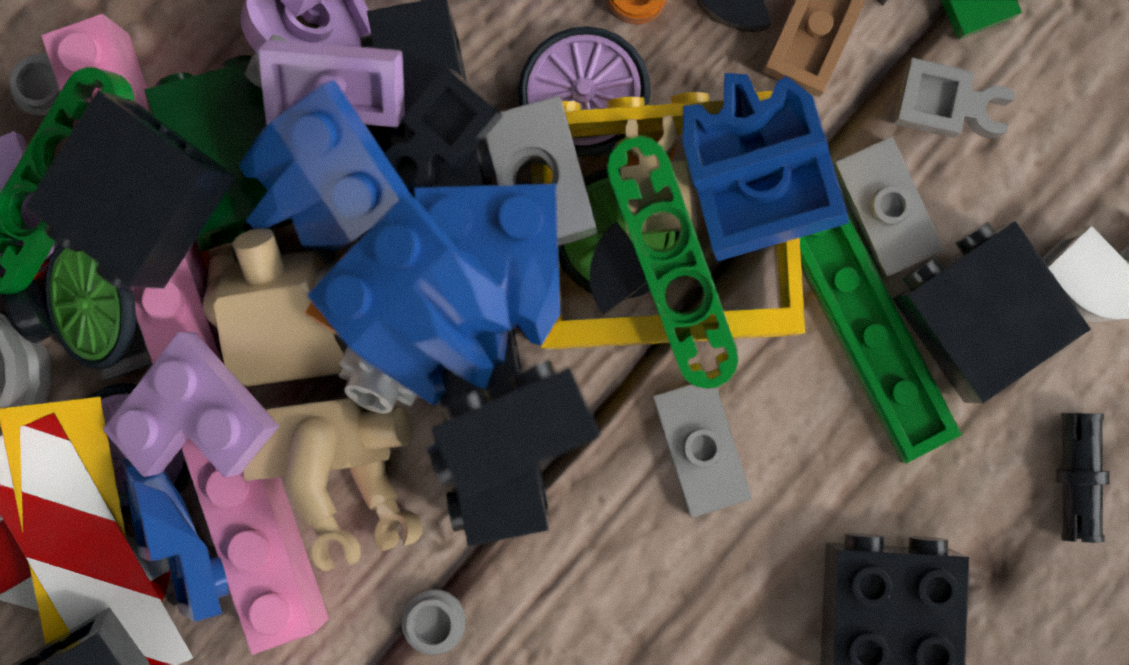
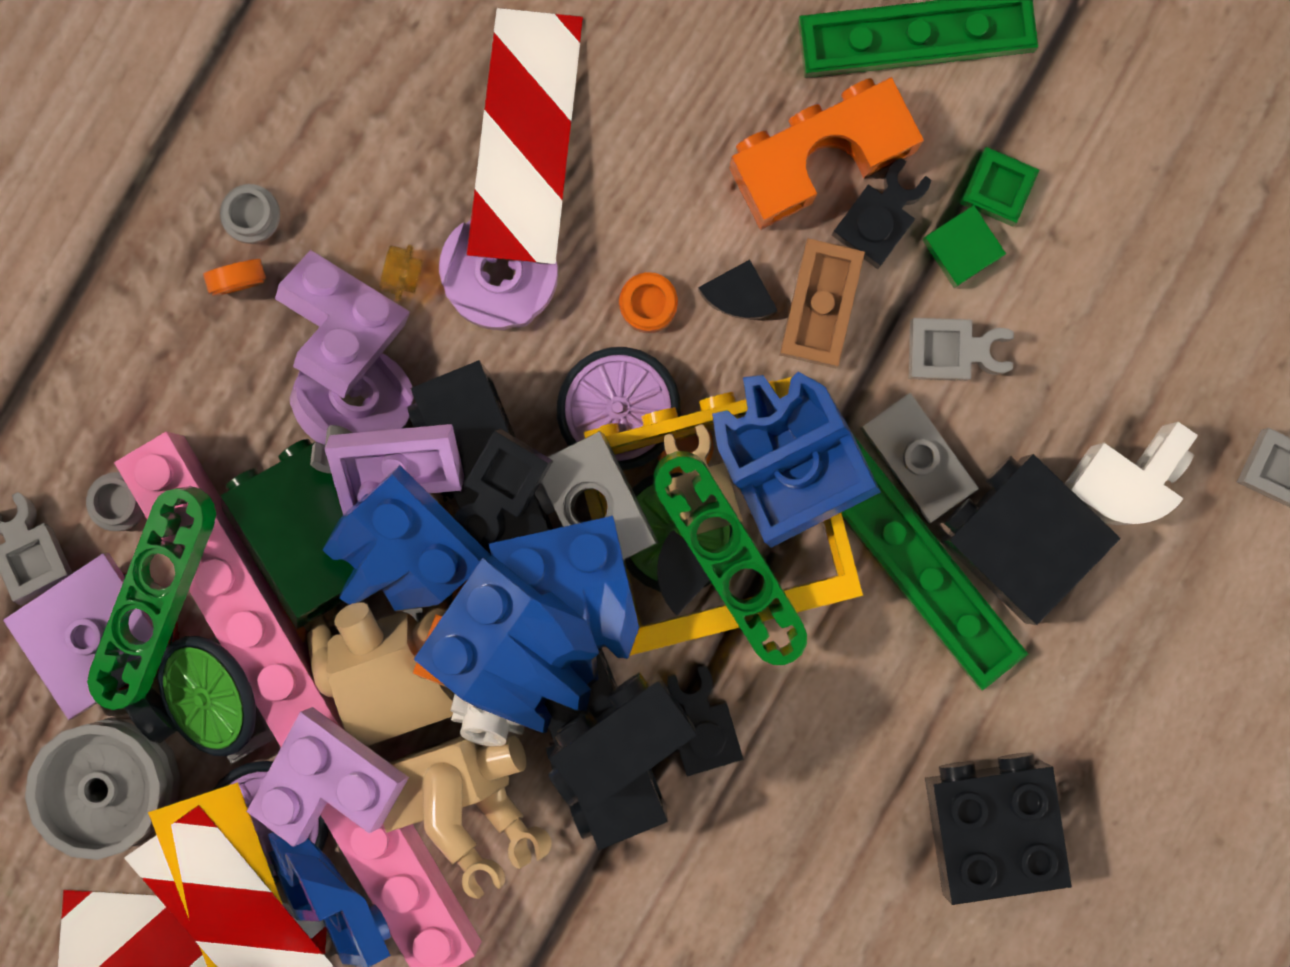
camera: 15 degrees left, 0 degrees up
black brick [25,90,236,291] -> none
light grey plate [401,589,466,655] -> none
light grey plate [652,384,752,518] -> none
black pin [1056,413,1110,543] -> none
none -> black plate [667,664,744,777]

